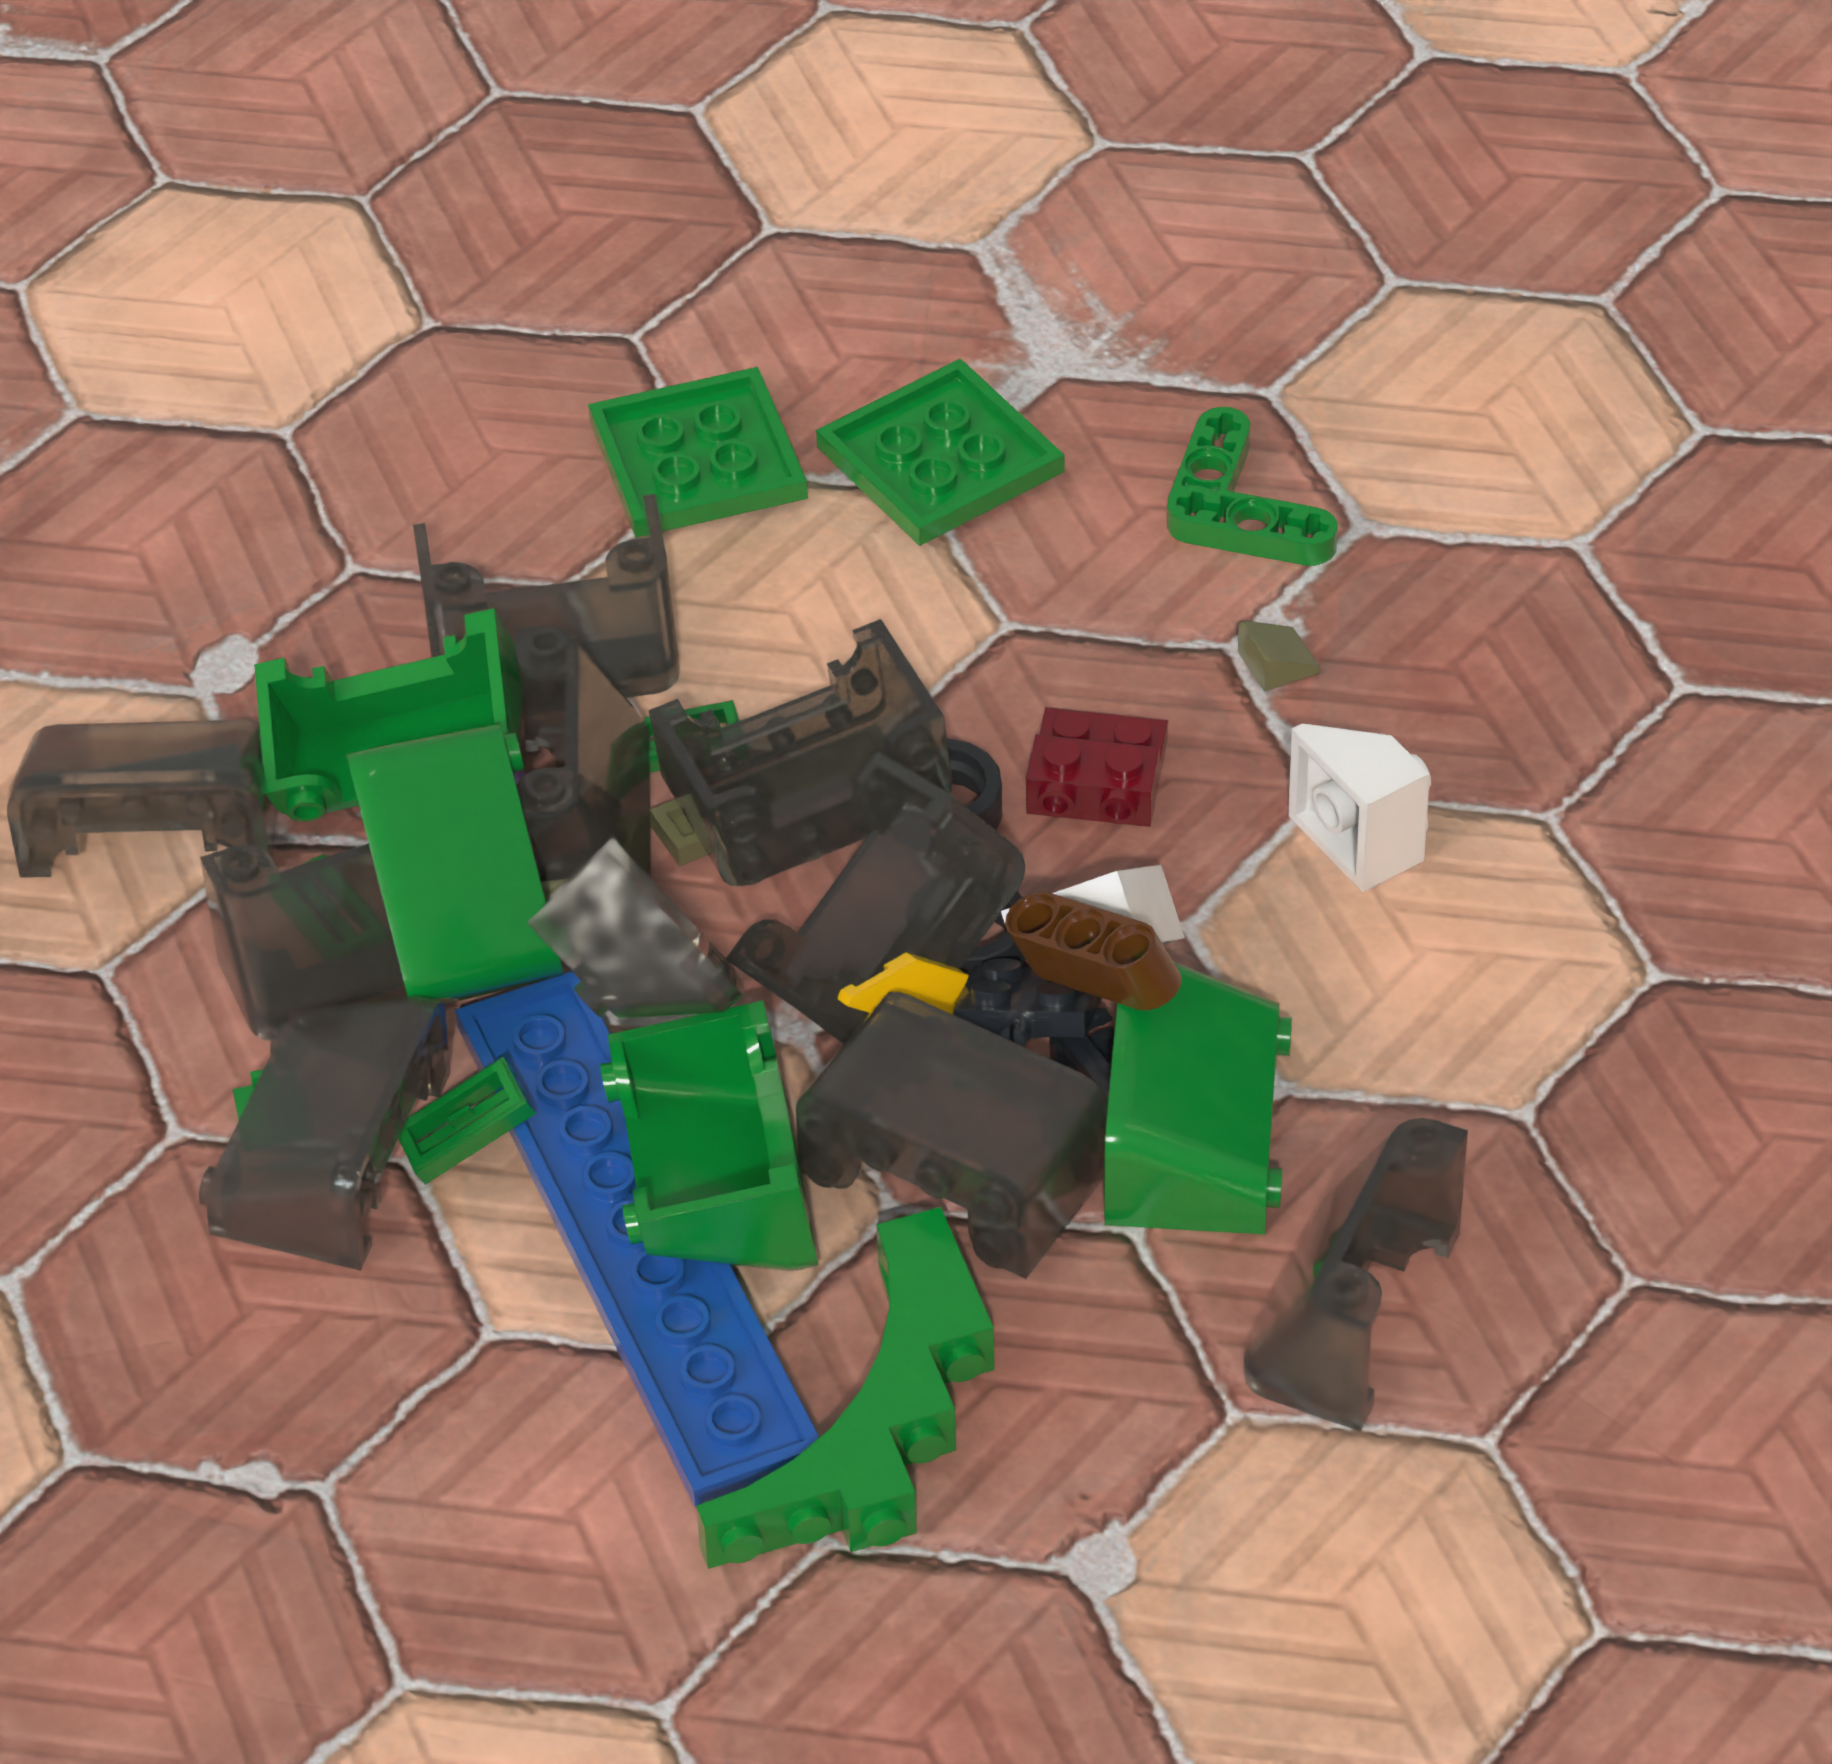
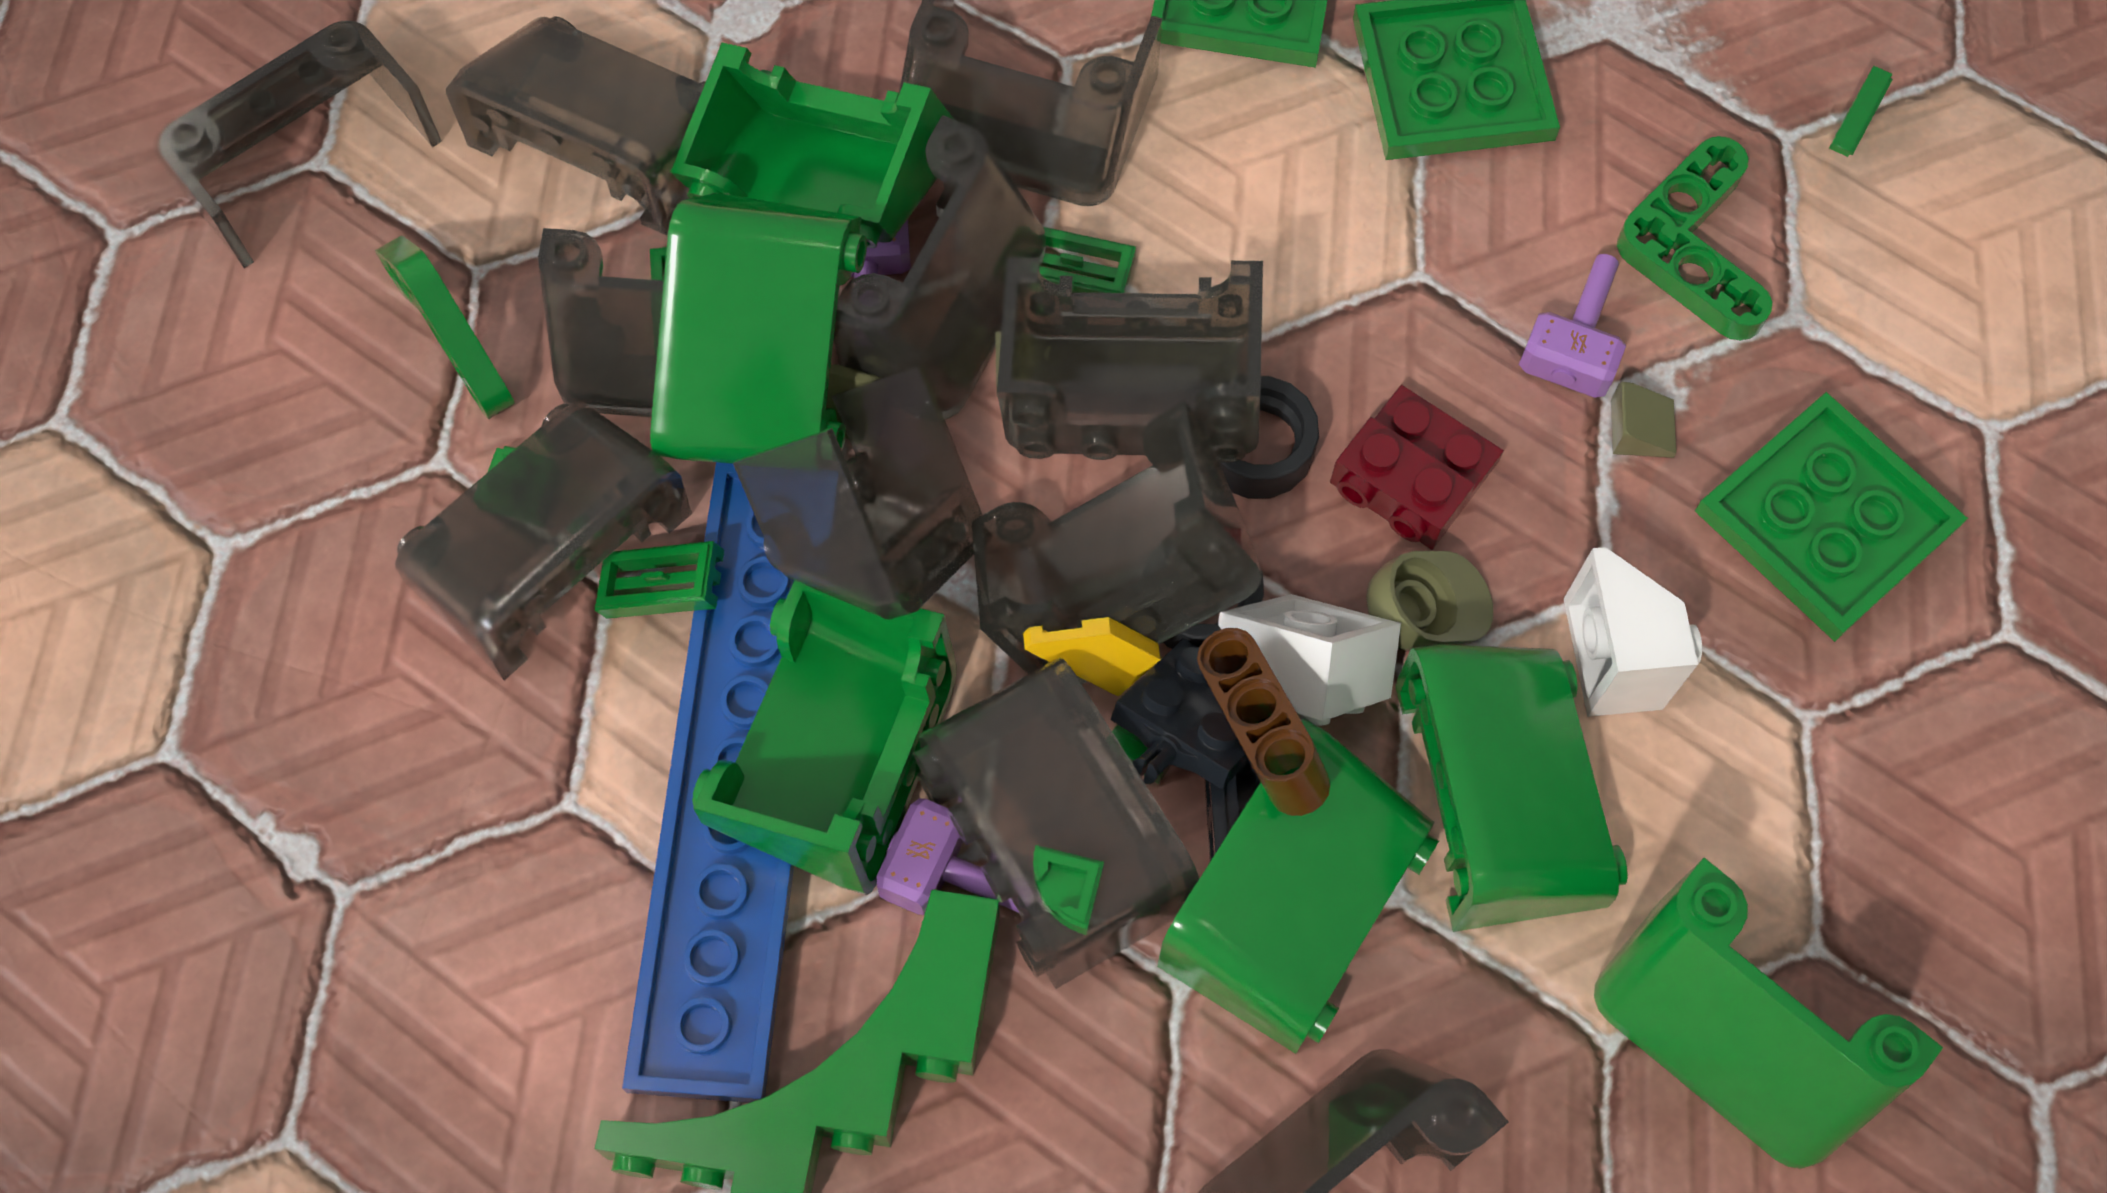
camera: 25 degrees right, 20 degrees up
none -> green beam [375,235,515,419]
none -> medium lavender piece [877,798,1043,919]
none -> green tile [1033,845,1104,935]
none -> olive cap [1366,551,1493,651]
none -> green windscreen [1395,644,1628,932]
none -> medium lavender piece [1519,254,1626,398]
none -> green windscreen [1594,858,1943,1169]
none -> green plate [1695,392,1968,642]
none -> green tile [1829,66,1893,157]

